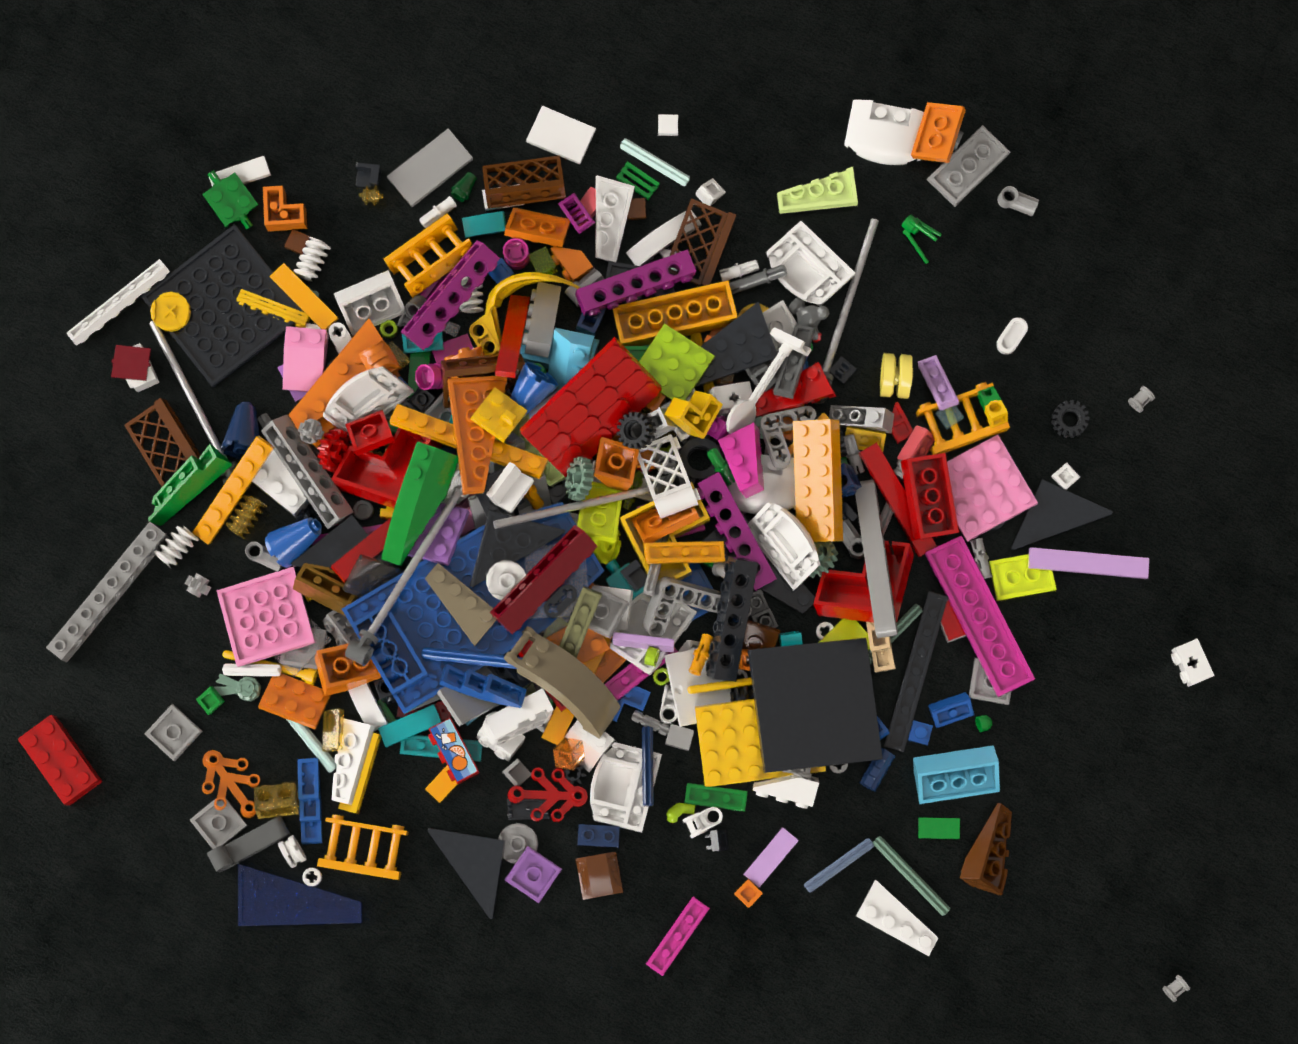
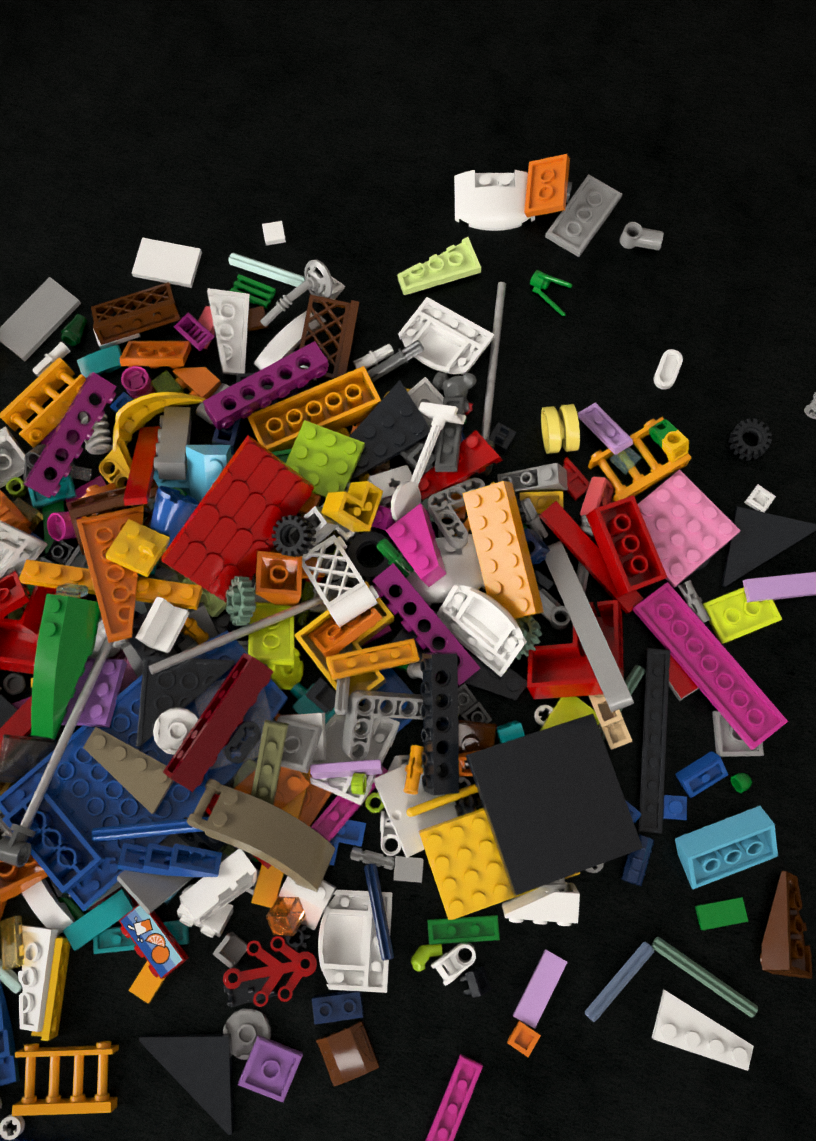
camera: 10 degrees left, 5 degrees down
none -> clear light blue tile [56,583,88,598]
none -> light grey dish [260,259,333,327]

